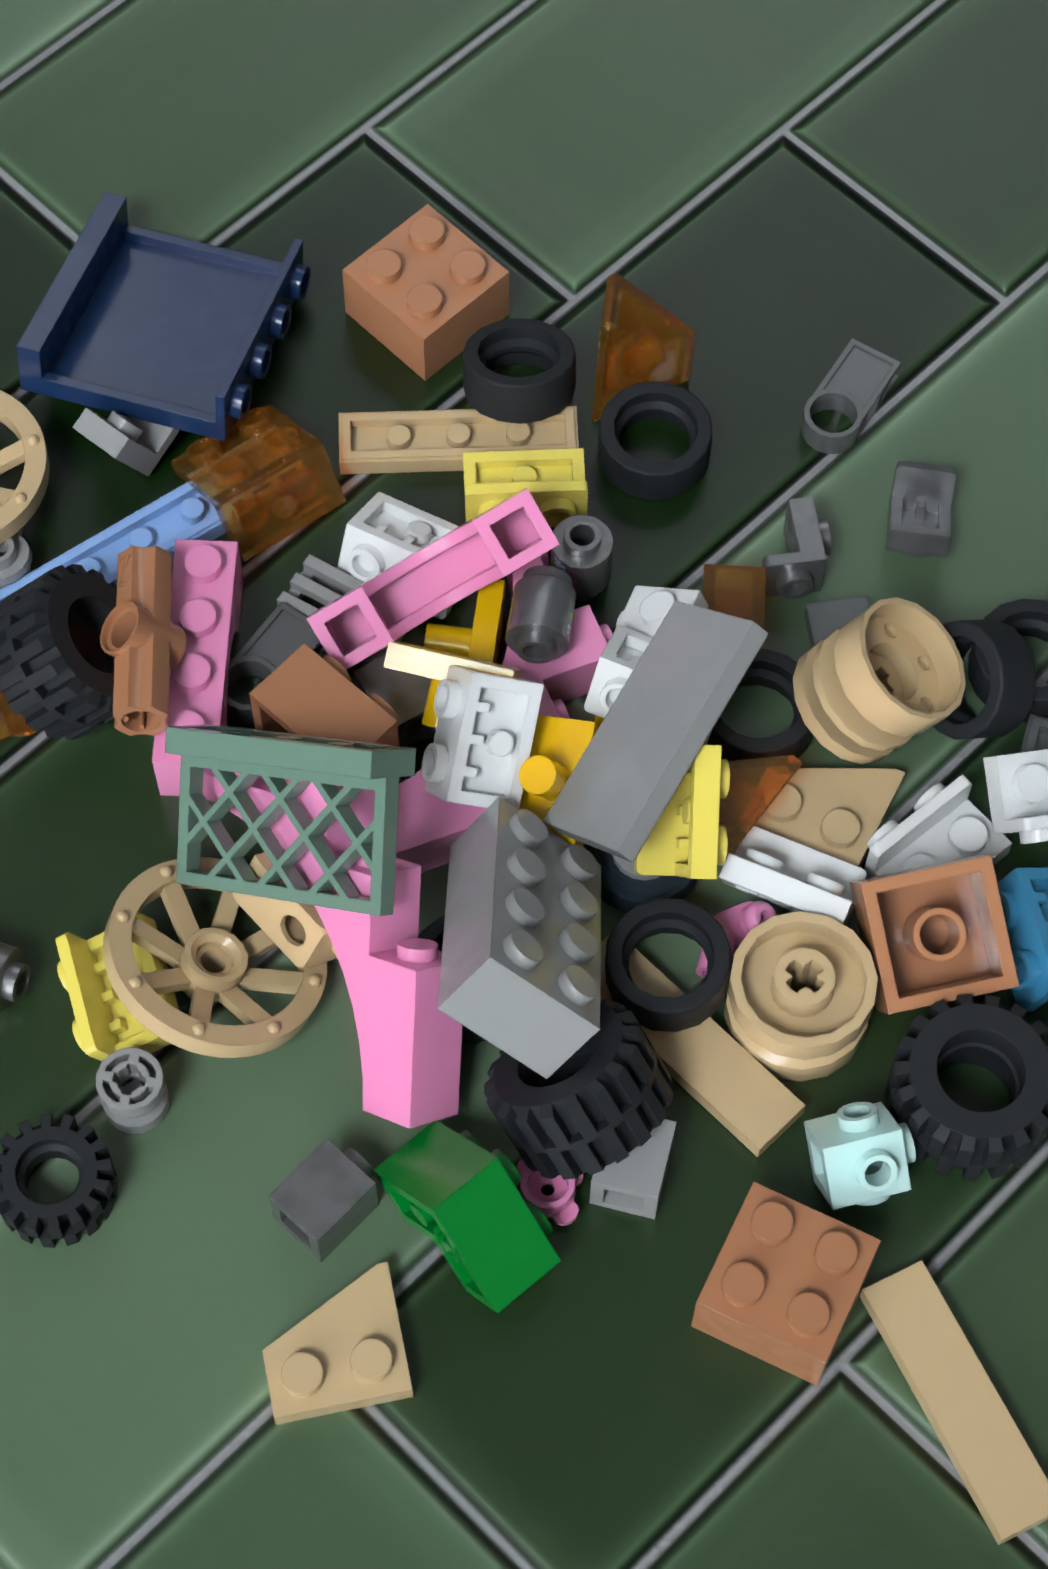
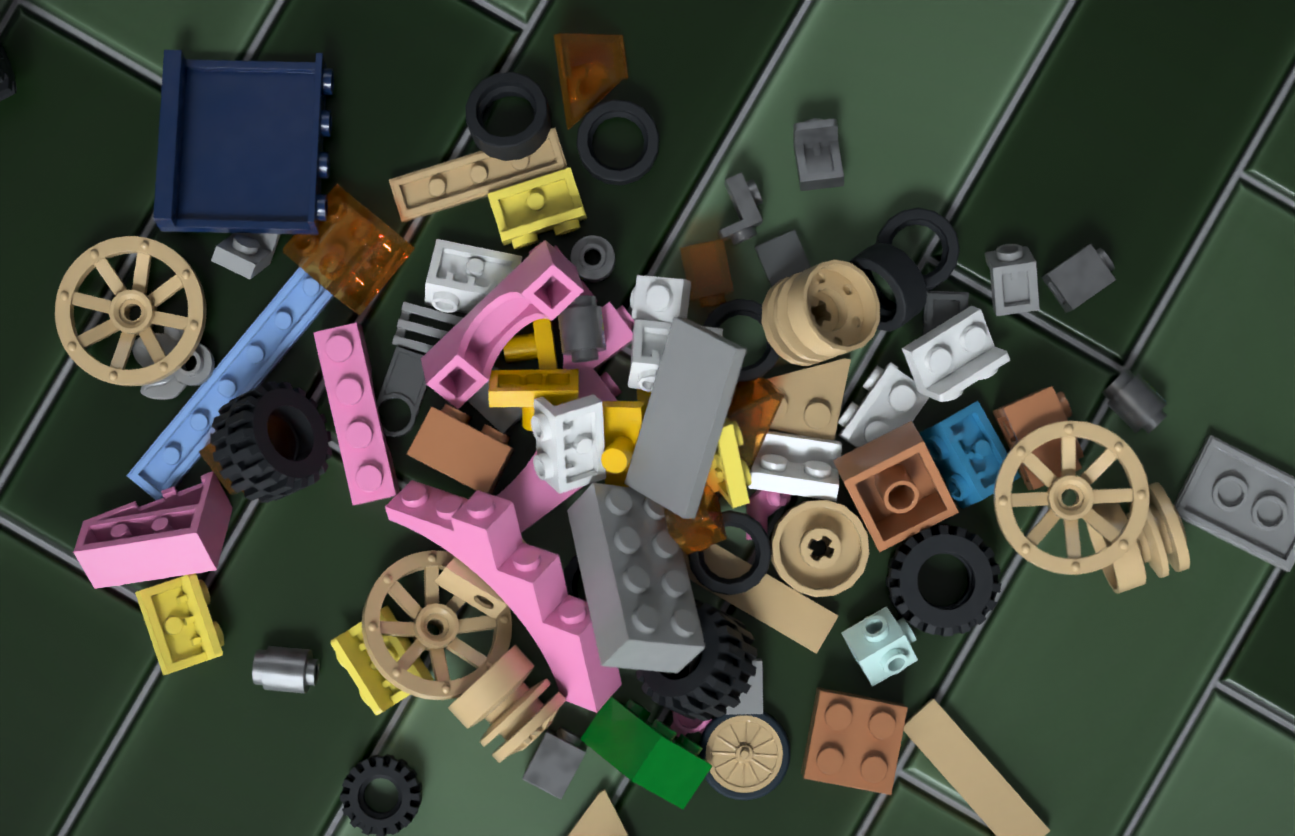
camera: 15 degrees left, 25 degrees up
light grey wheel [96,1048,170,1134] -> none
nougat piece [100,545,187,736] -> none
sand green fence [165,724,416,916] -> none
nougat brick [342,204,509,381] -> none
dark grey piece [801,338,901,454] -> none
none -> tan wheel [448,644,567,763]
none -> clear orange brick [663,482,727,555]
none -> tan wheel [699,711,790,800]

